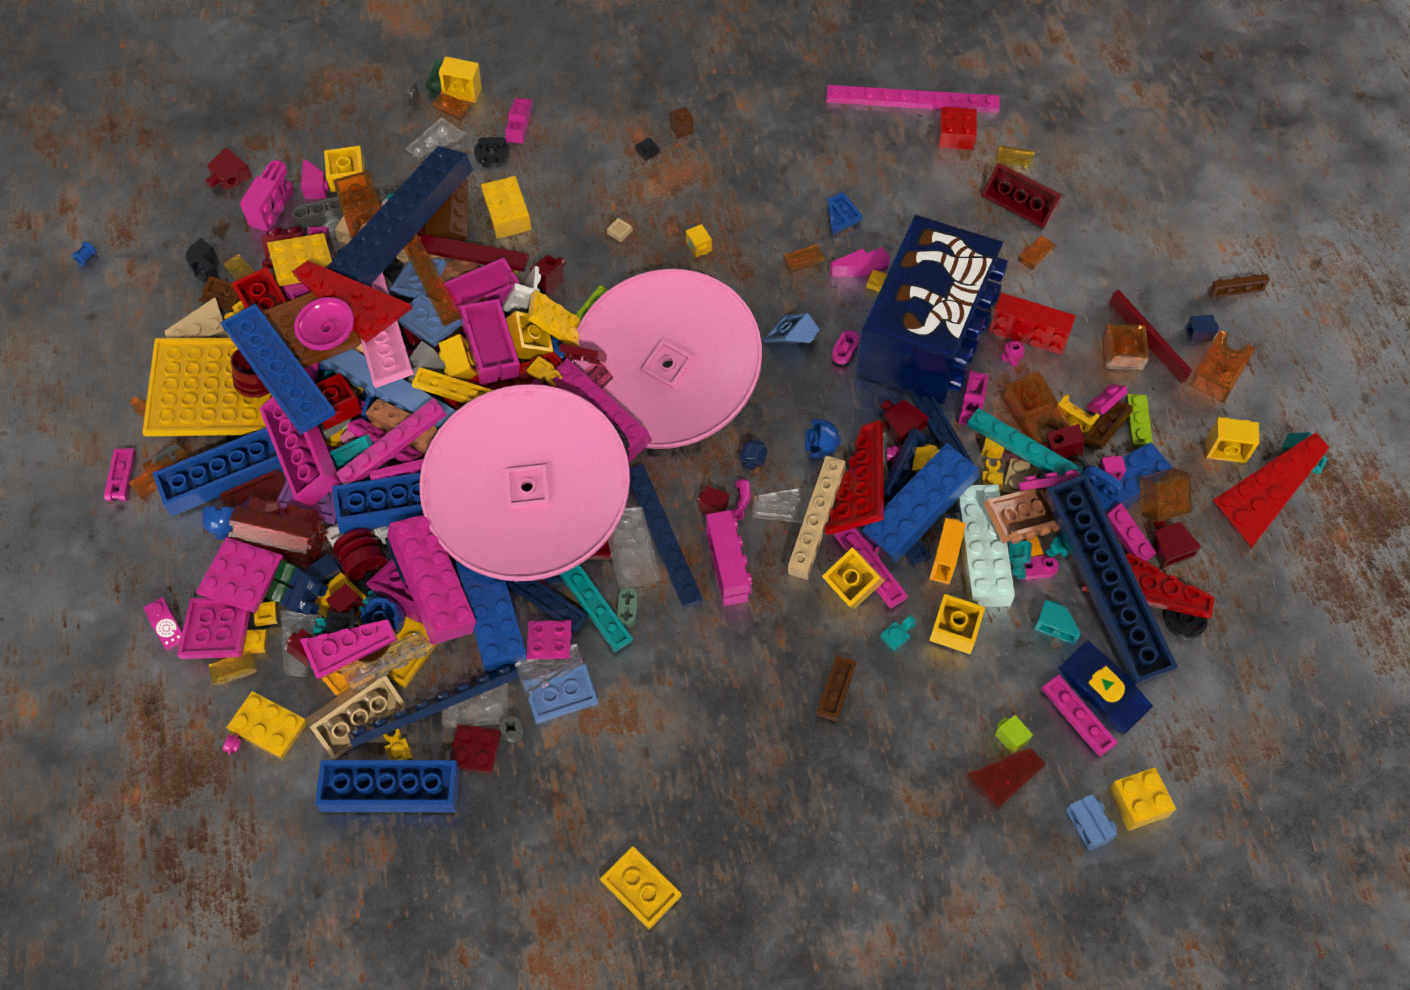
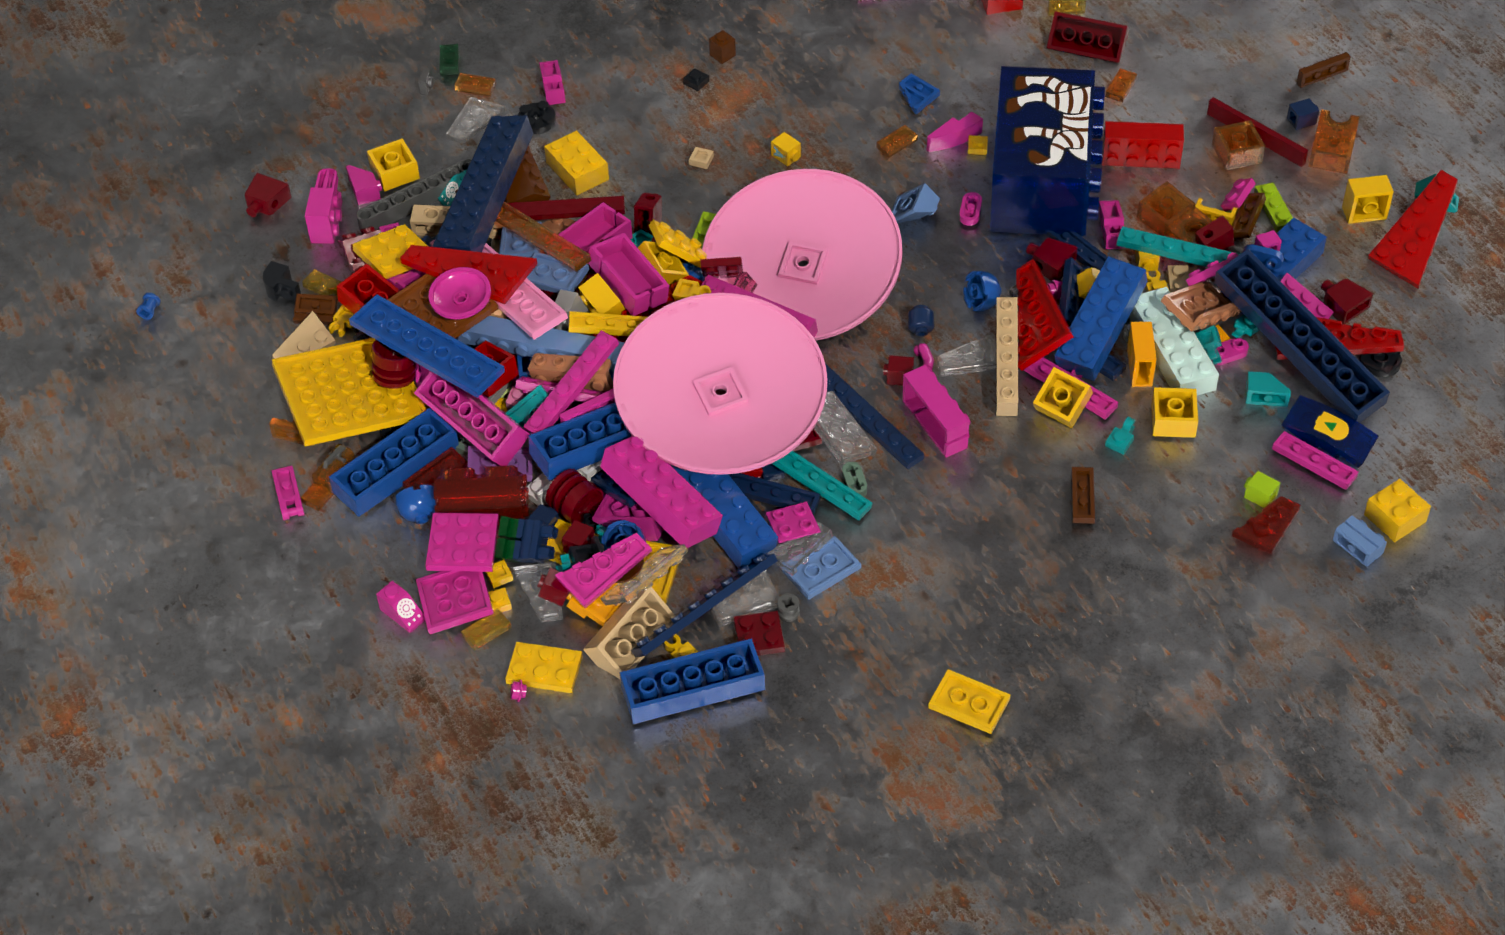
camera: 15 degrees left, 10 degrees down
clear orange brick [333,170,381,239] -> none
yellow brick [439,56,482,103] -> none
white bracket [502,266,541,314] -> none
dark pink brick [1001,341,1024,367] -> none
clear orange brick [1140,468,1192,522] -> none

